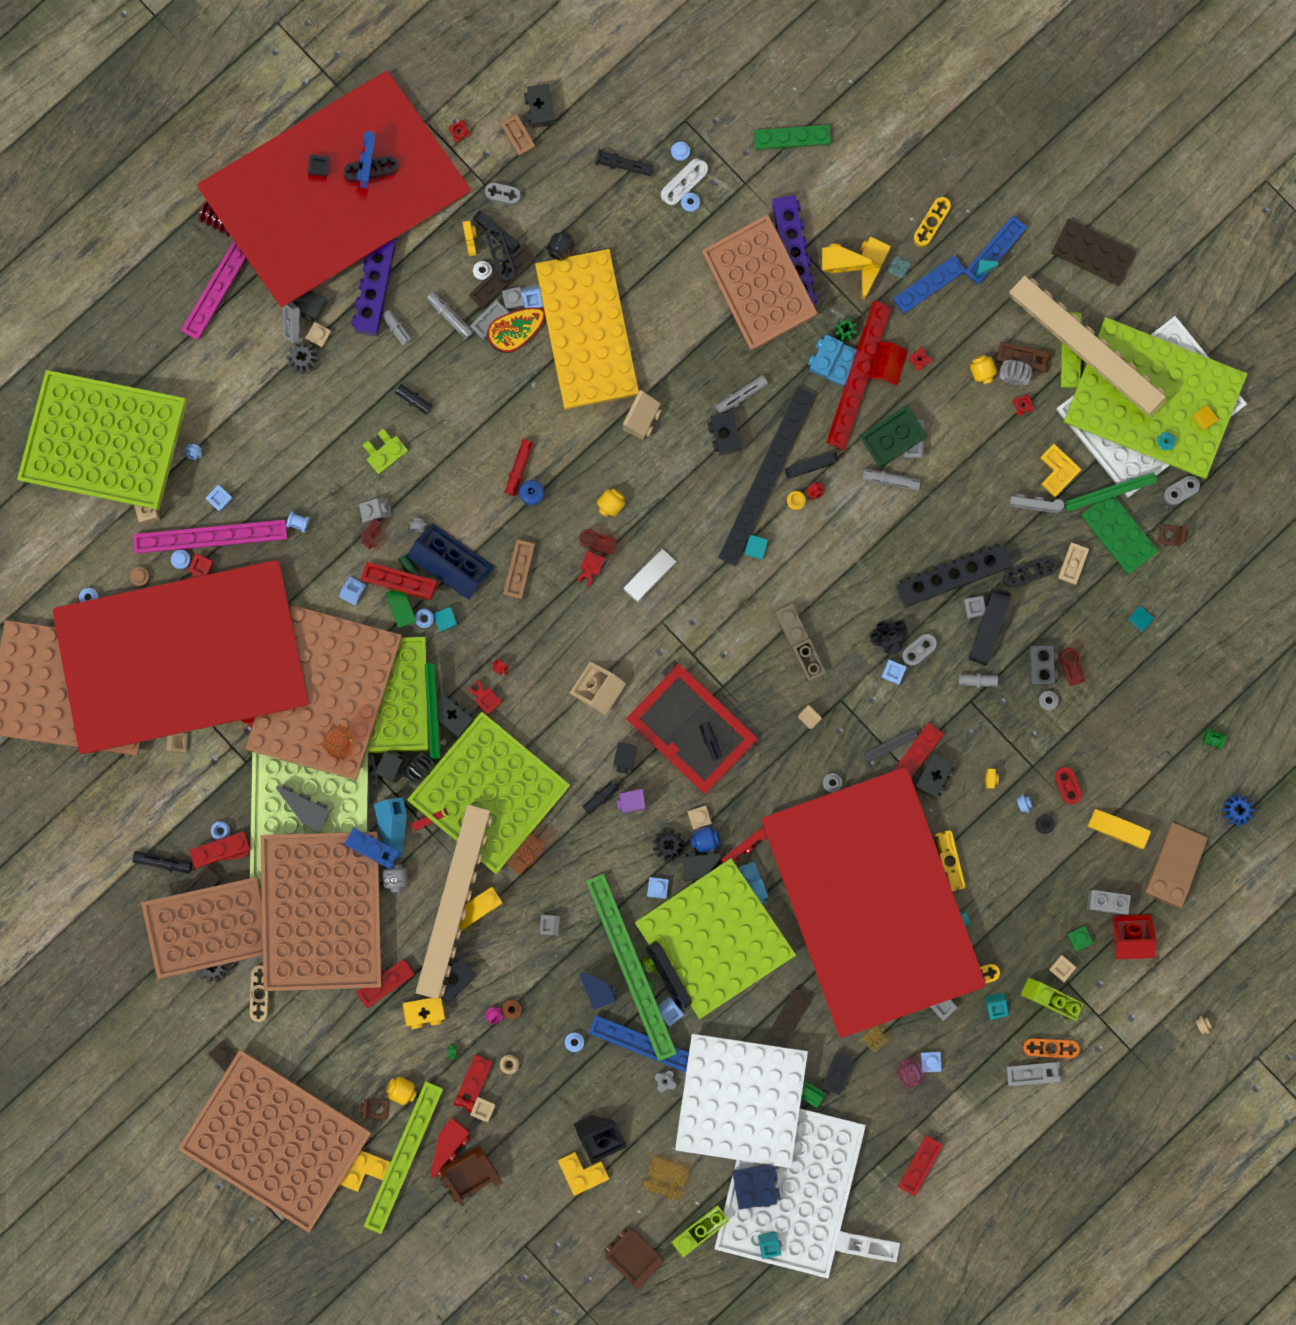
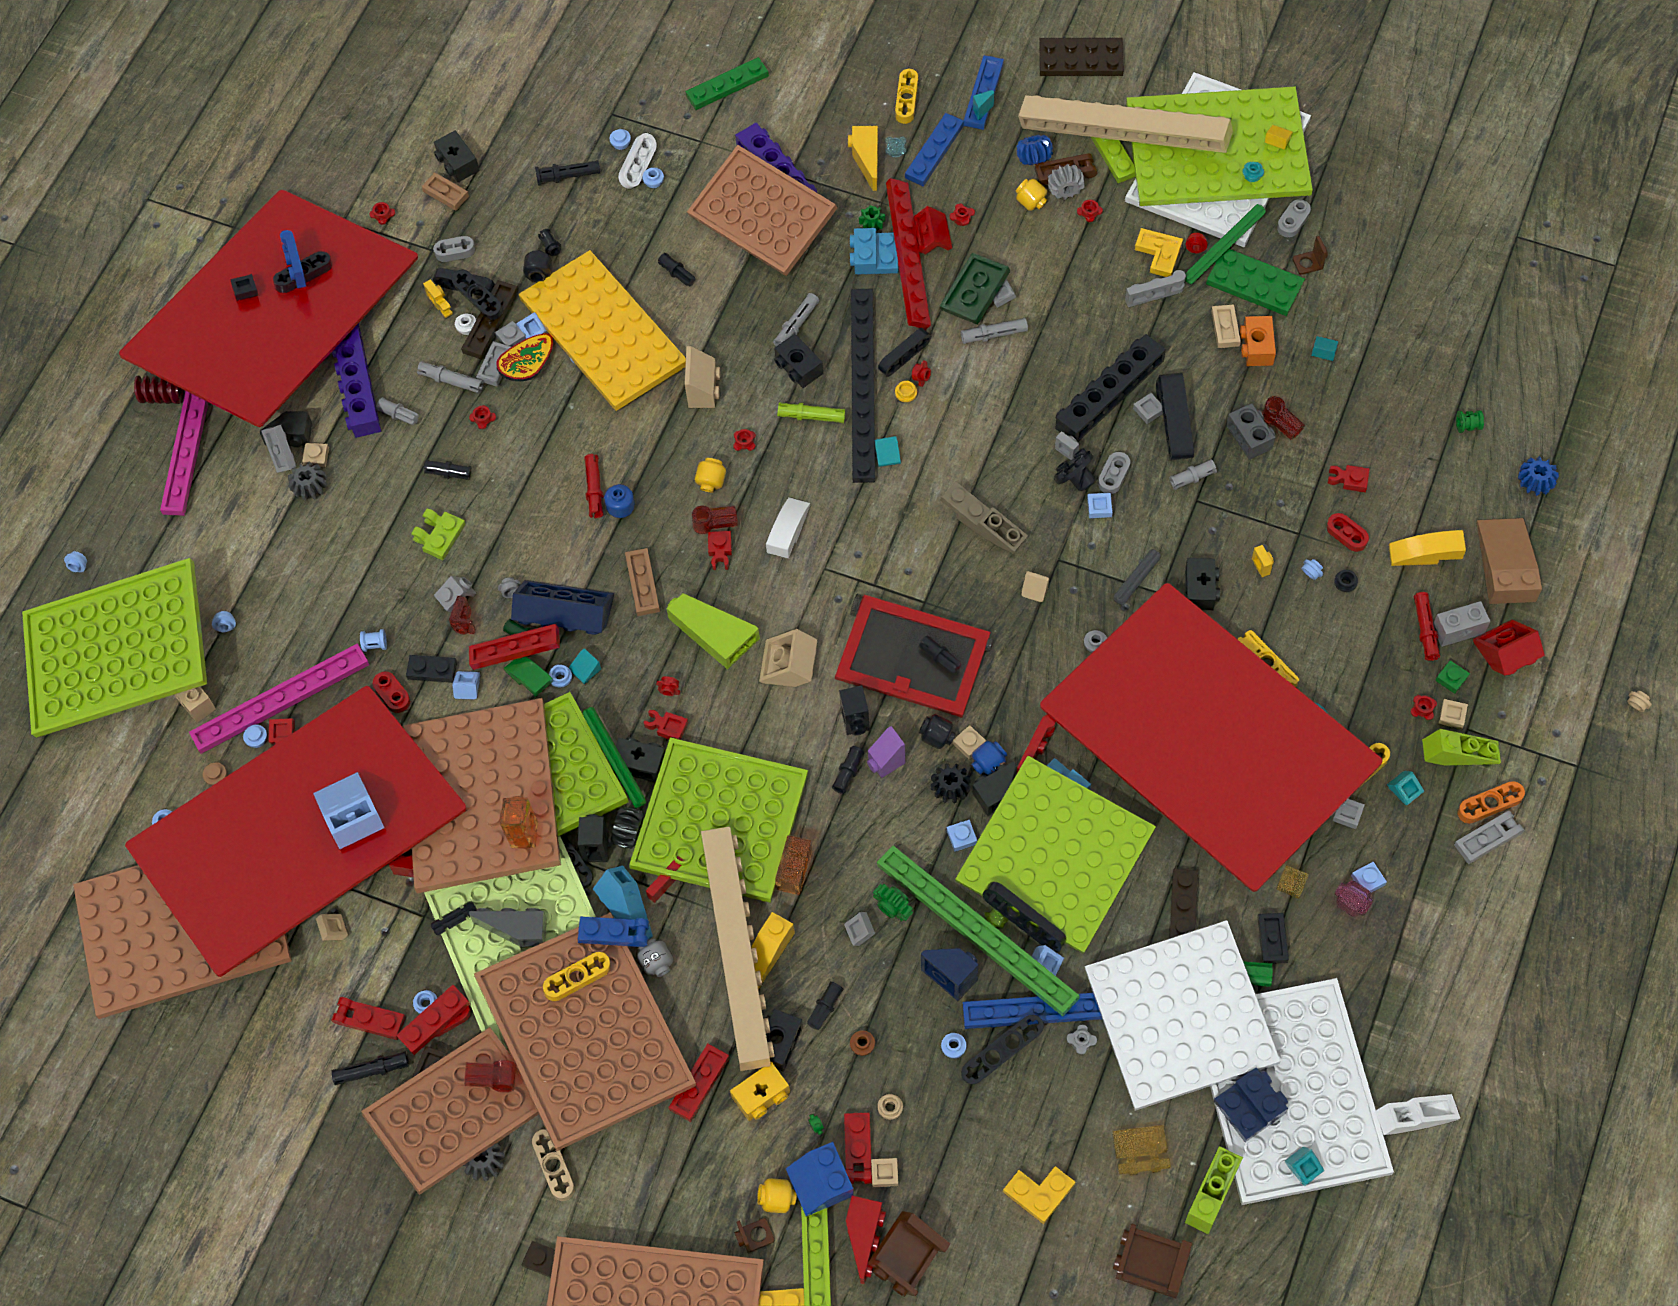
camera: 20 degrees left, 20 degrees down
light blue plate [205,485,233,512] -> none
dark pink plate [485,1007,504,1024] -> none
black slope [574,1116,627,1163] -> none
yellow slope [822,244,881,274] -> none
red plate [892,723,944,778] -> none
red plate [897,1135,943,1196] -> none
black beam [1003,558,1057,587] -> none
light grey plate [1039,691,1058,710] -> none
none -> light blue plate [64,551,87,572]
none -> light blue slope [313,772,384,849]
none -> red plate [331,997,406,1040]
none -> red plate [373,671,410,713]
none -> black plate [406,655,457,683]
none -> black axle [431,901,477,935]
none -> clear red piece [465,1060,516,1092]
none -> red plate [469,405,496,429]
none -> black pin [538,229,561,256]
none -> yellow beam [543,952,610,1001]
none -> black axle [658,253,696,287]
none -> lime slope [666,593,760,670]
none -> red plate [733,429,756,451]
none -> lime pin [777,402,846,423]
none -> blue slope [786,1142,853,1216]
none -> black axle [807,981,844,1030]
none -> green gear [873,884,913,921]
none -> black head [919,714,956,749]
none -> black beam [961,1015,1044,1084]
none -> blue gear [1016,134,1053,165]
none -> light grey plate [1055,431,1079,460]
none -> red plate [1186,233,1208,253]
none -> orange brick [1240,316,1276,366]
none -> red plate [1327,465,1369,493]
none -> red plate [1410,695,1437,720]
none -> red pin [1413,592,1440,661]

